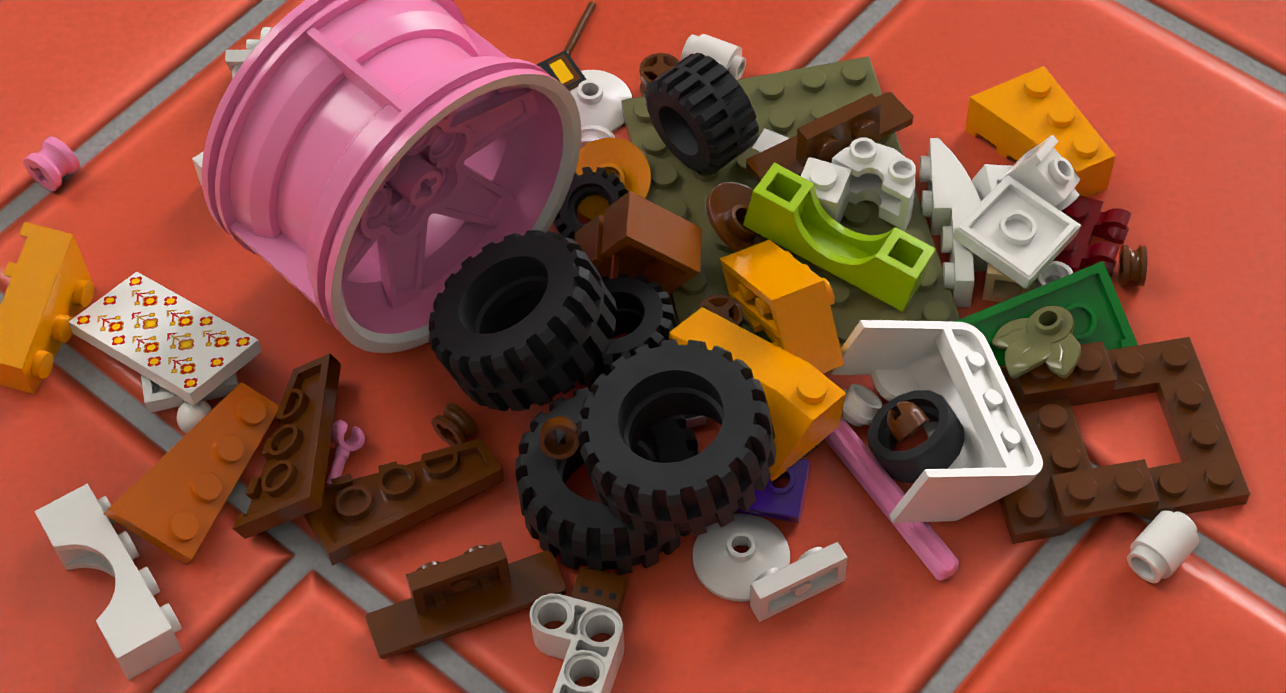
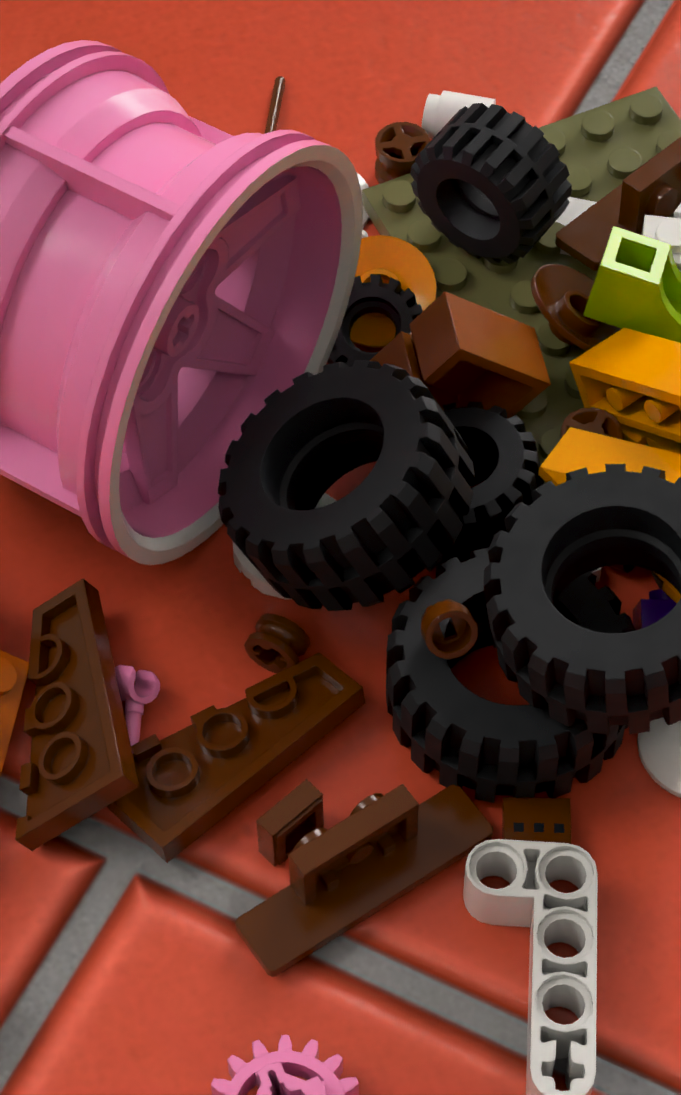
camera: 15 degrees left, 0 degrees up
none -> reddish brown tile [256,779,324,867]

